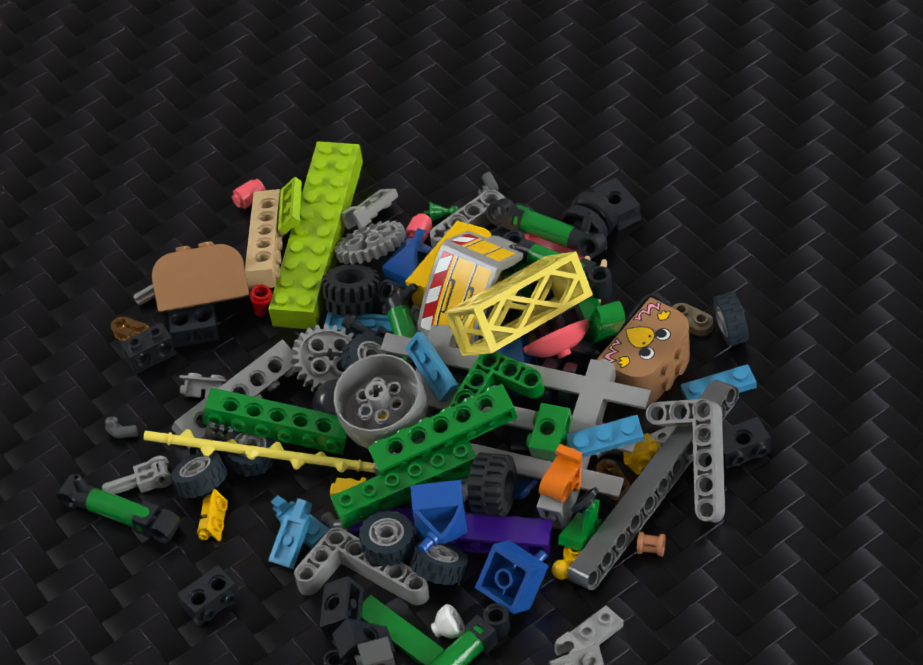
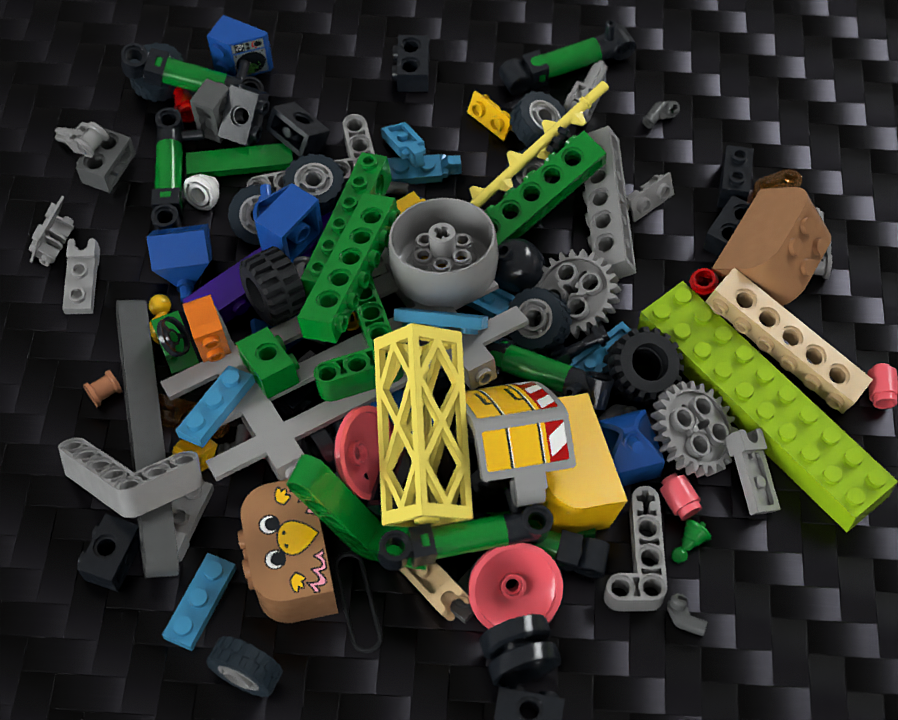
camera: 125 degrees right, 10 degrees up
lime plate [278,177,302,235] -> none
piece [486,198,607,258] -> none
dark tan plate [672,303,713,336] -> none

